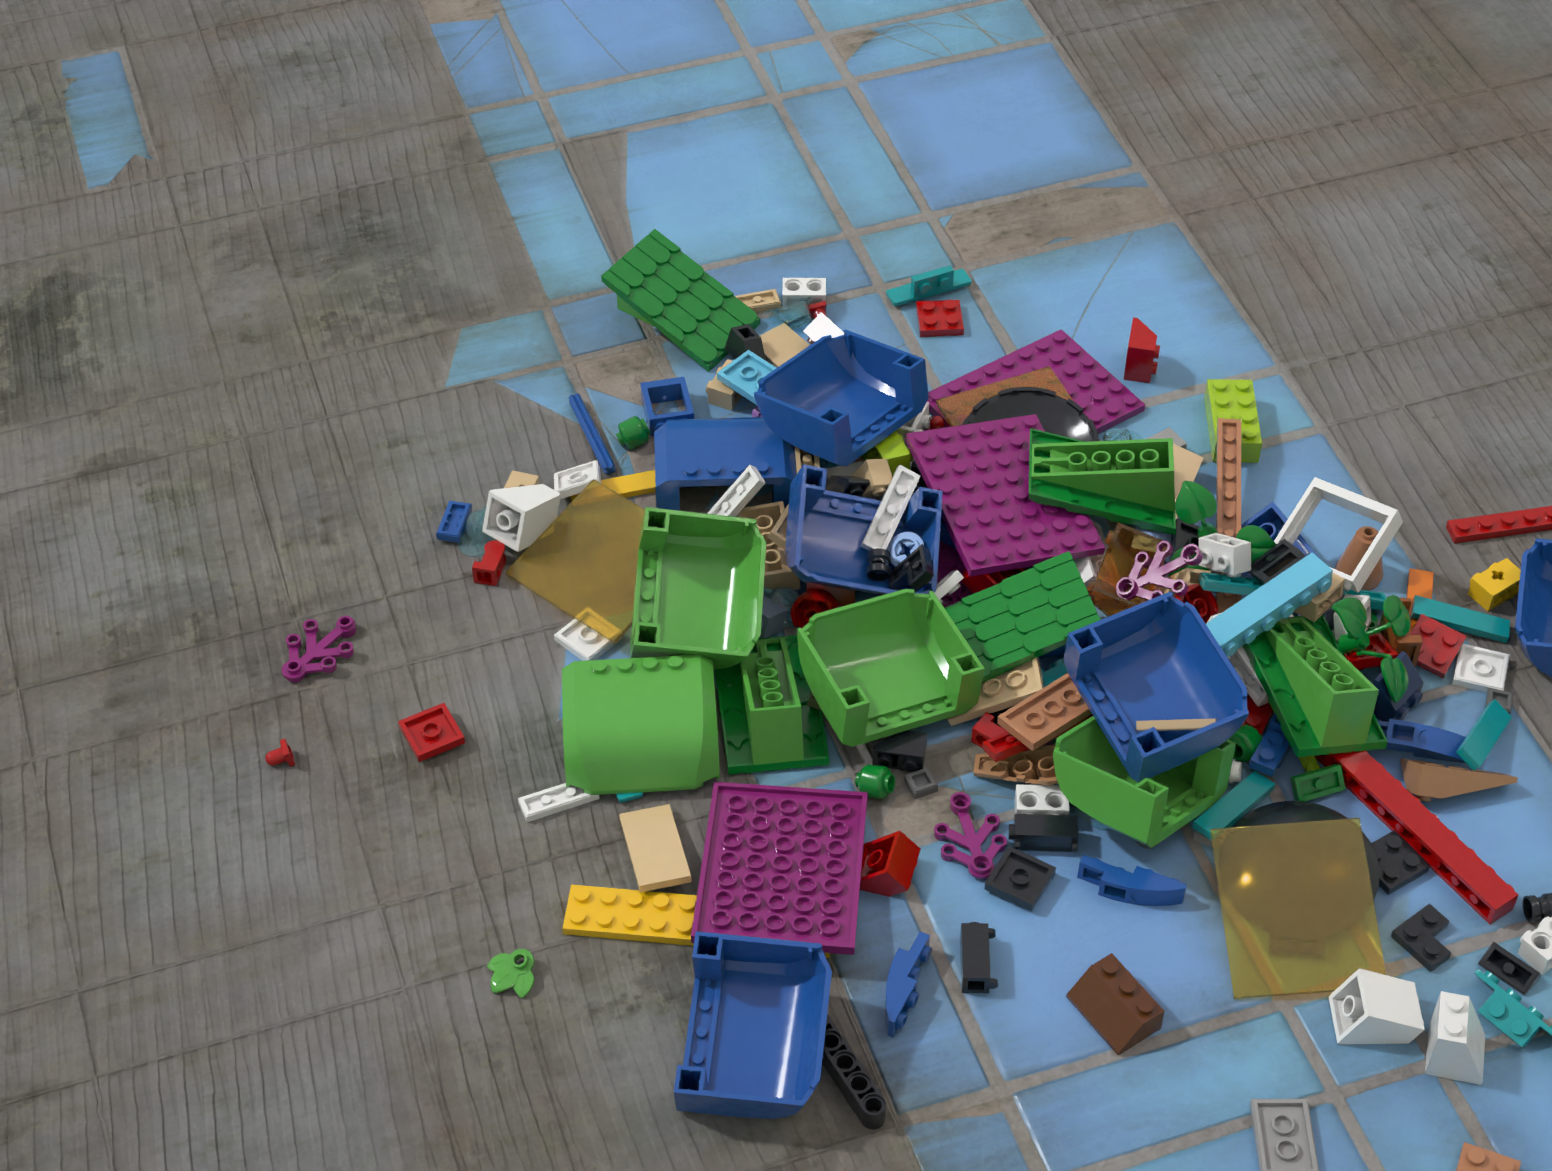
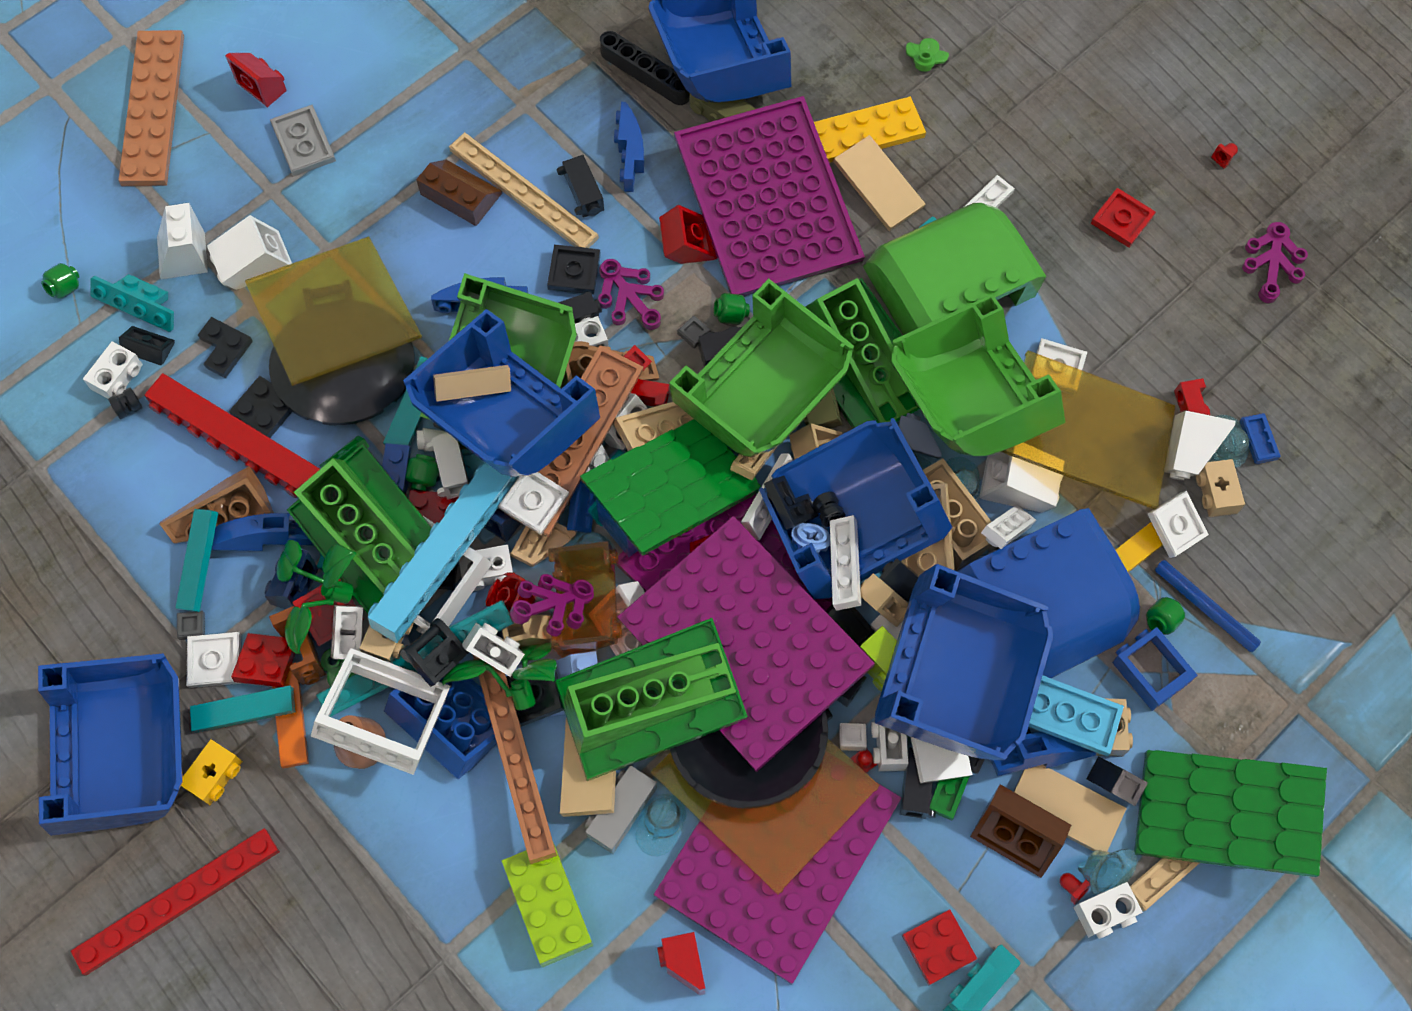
camera: 155 degrees right, 20 degrees up
none -> tan tile [449,132,599,248]

